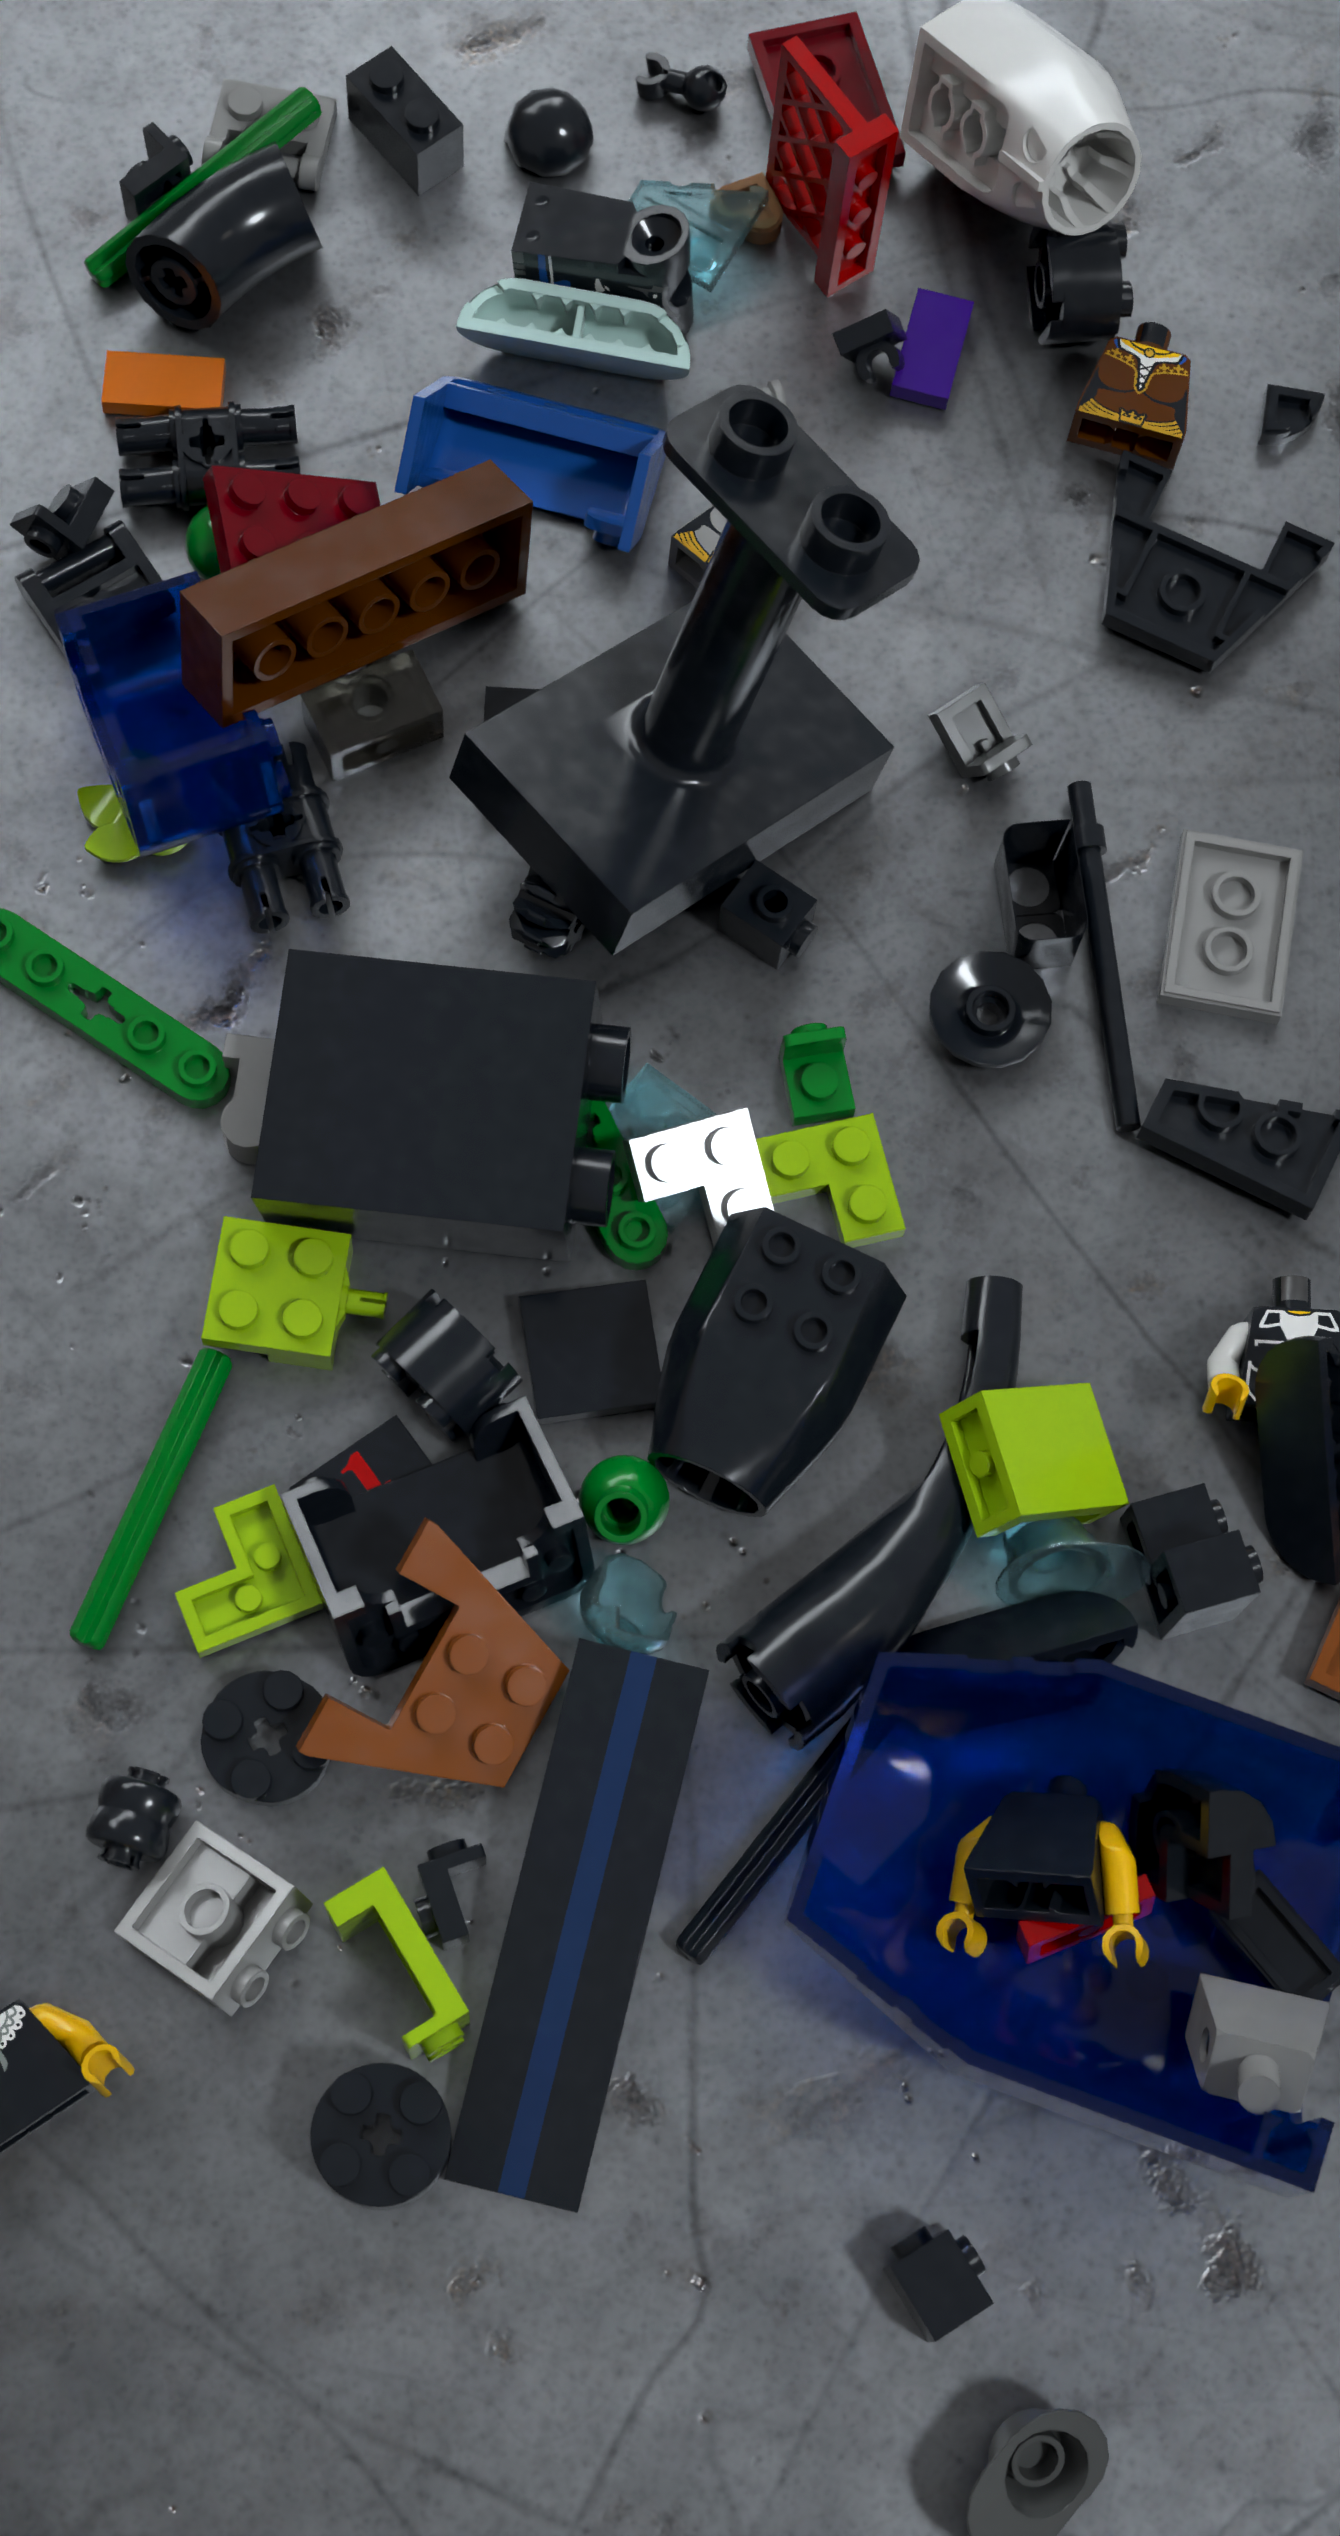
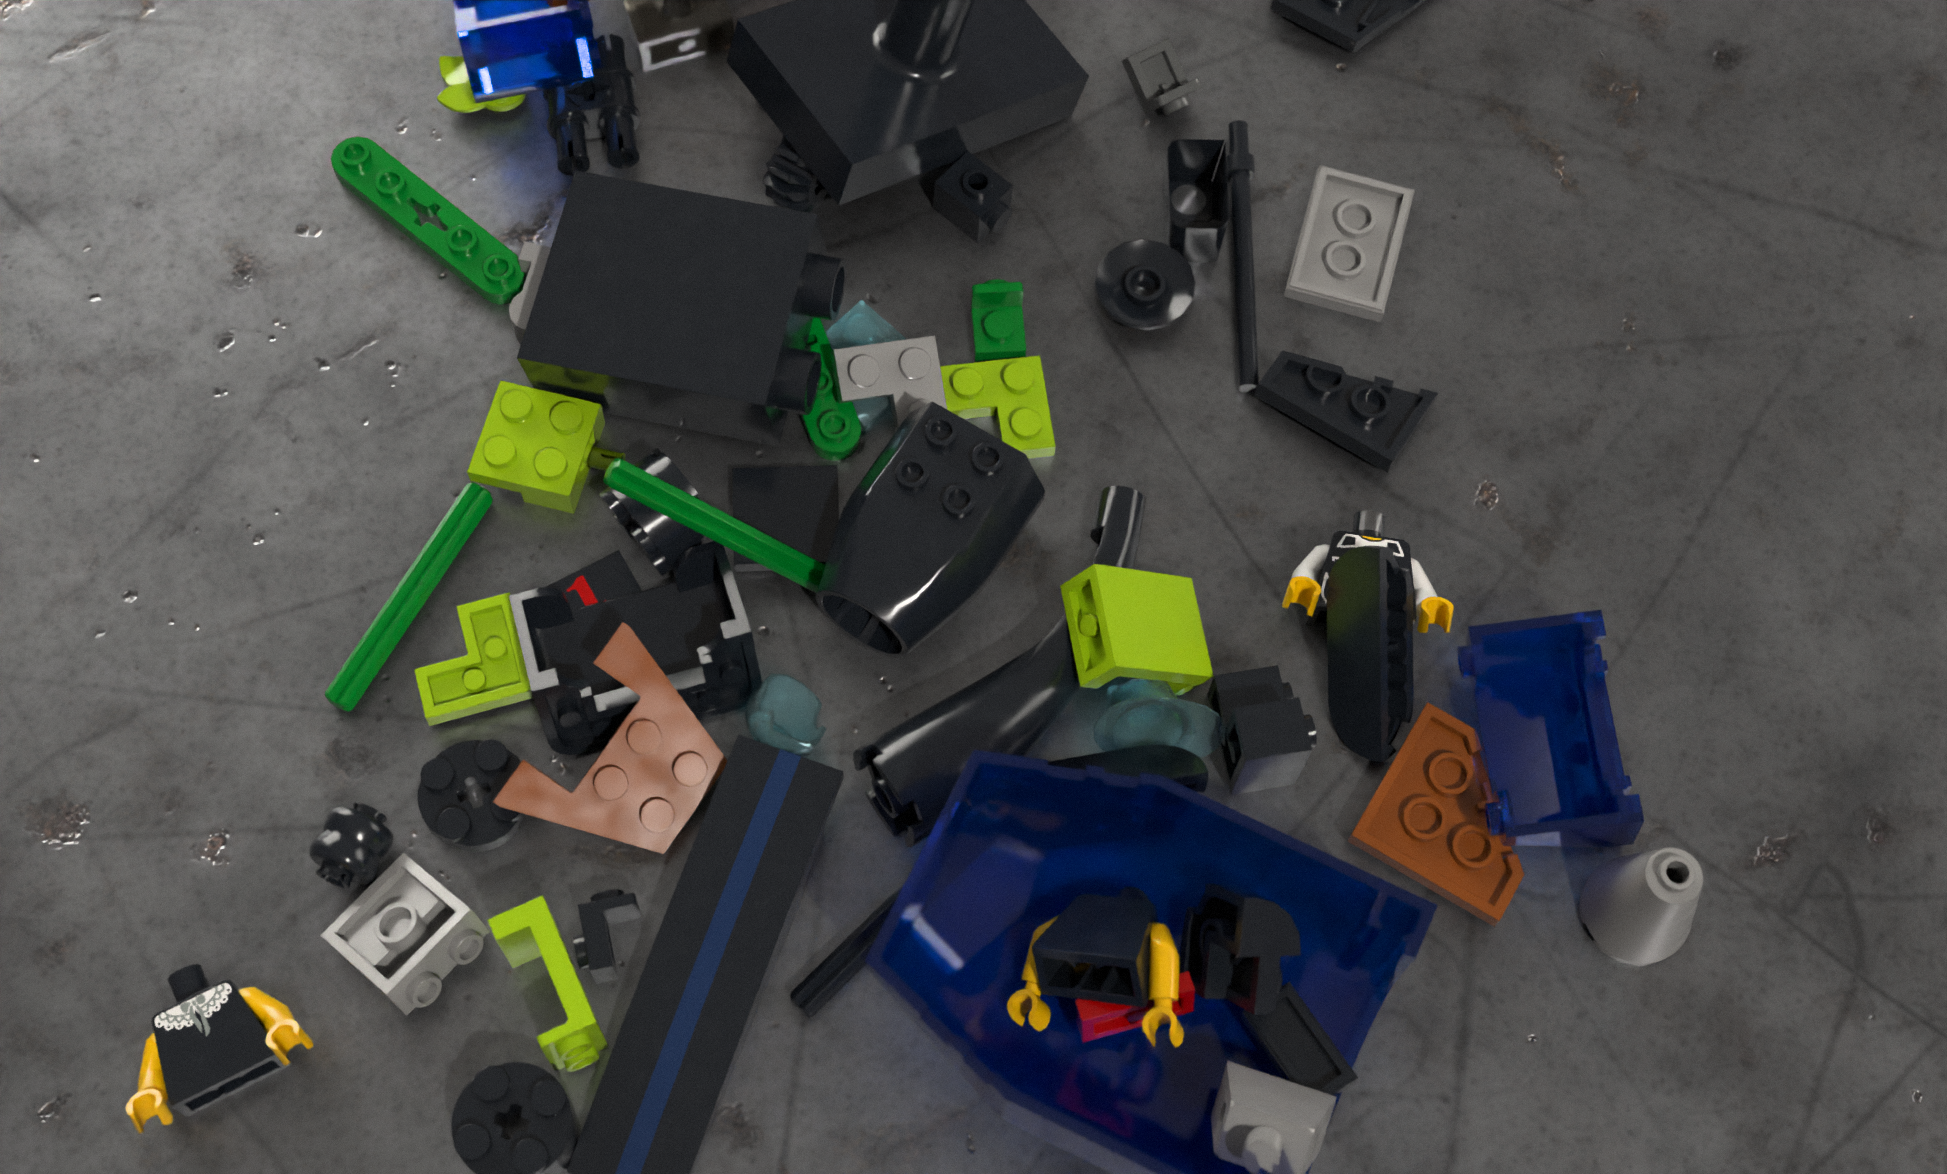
camera: 10 degrees right, 5 degrees down
green piece [579,1455,670,1545] -> none
none -> green axle [603,458,825,593]

